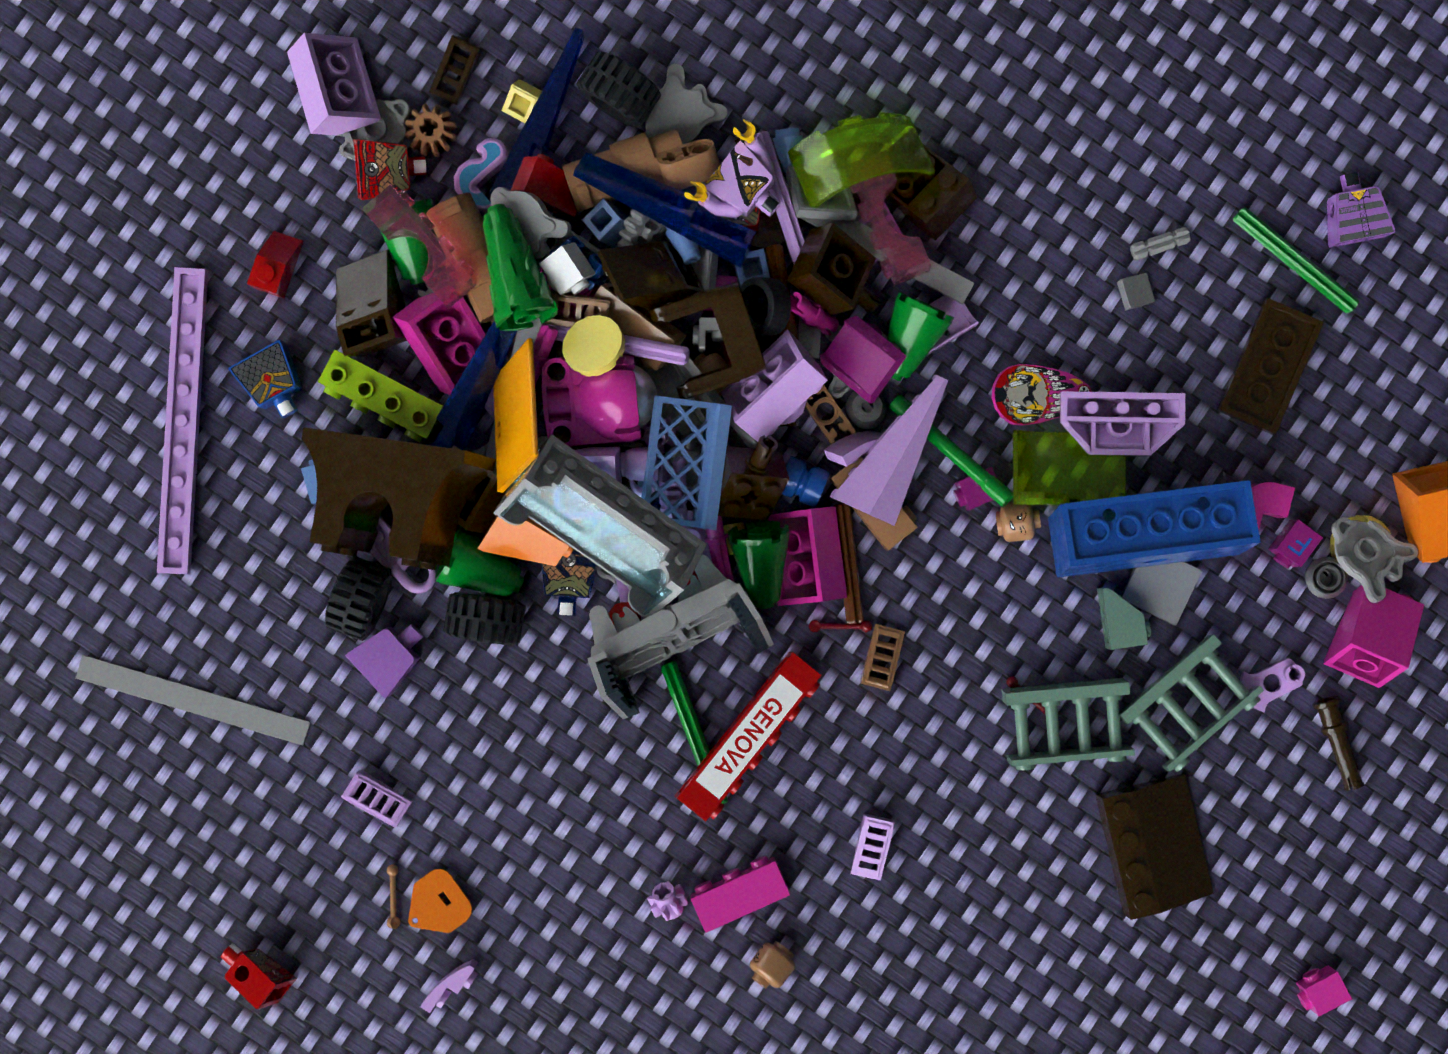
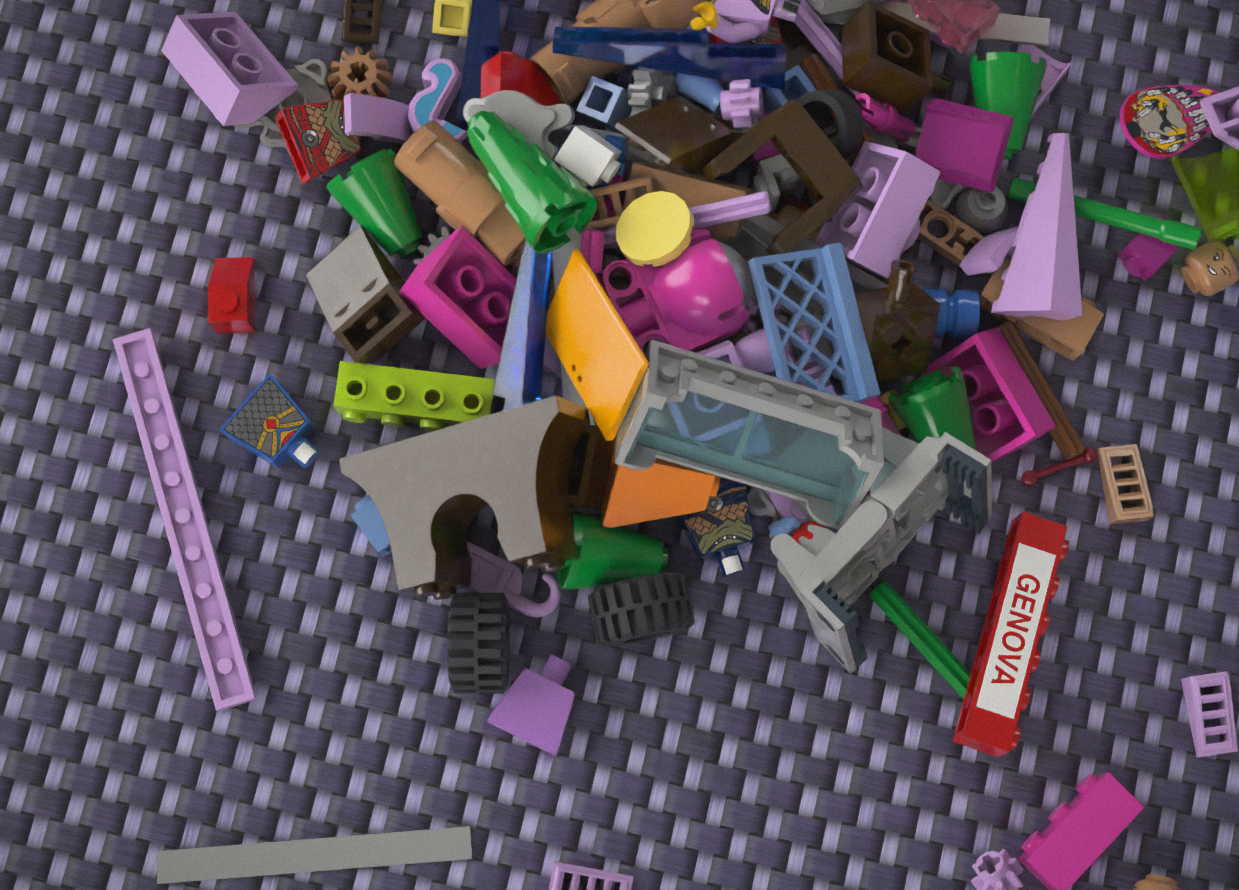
camera: 25 degrees left, 10 degrees down
clear pink arch [362,184,477,309] -> none
none -> lavender slope [344,93,410,144]
none -> lavender gear [720,79,763,129]
none -> medium blue piece [768,516,801,536]

